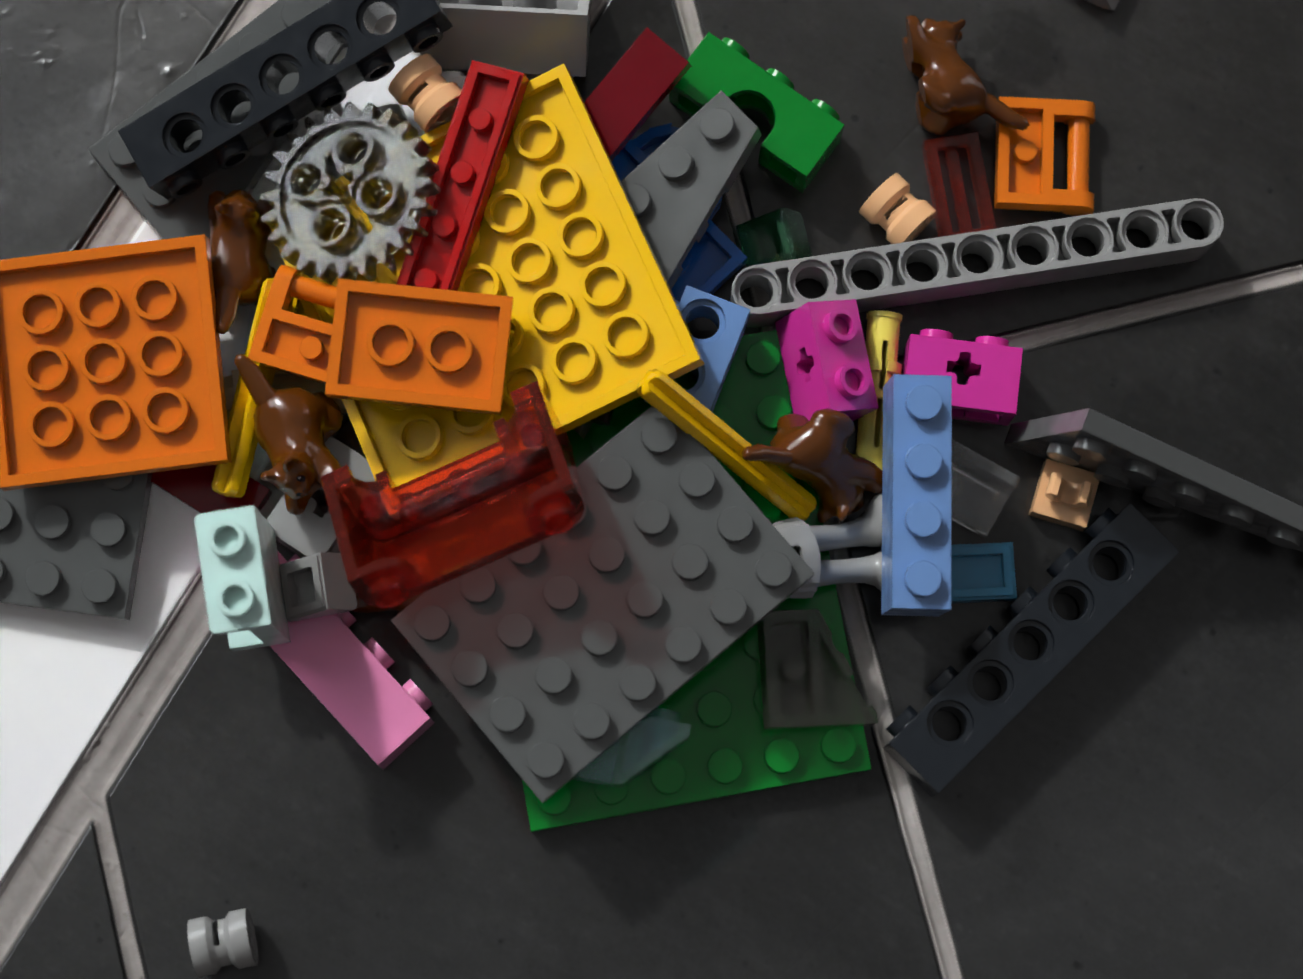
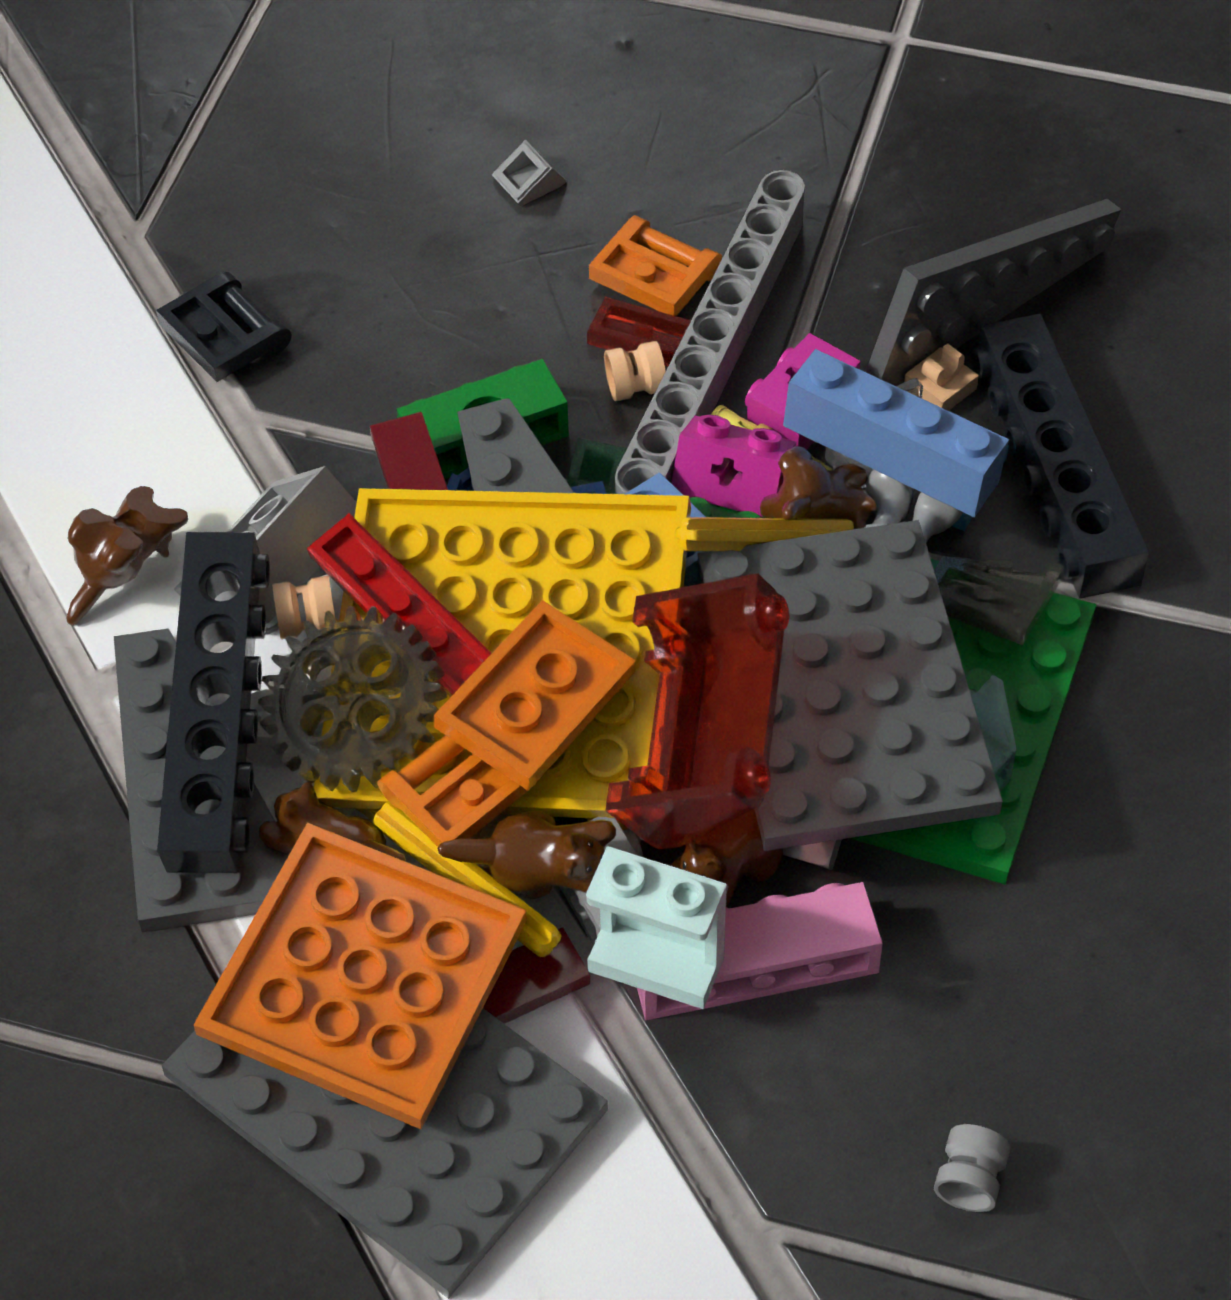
camera: 55 degrees left, 25 degrees down
reddish brown animal [902,15,1030,135] -> none

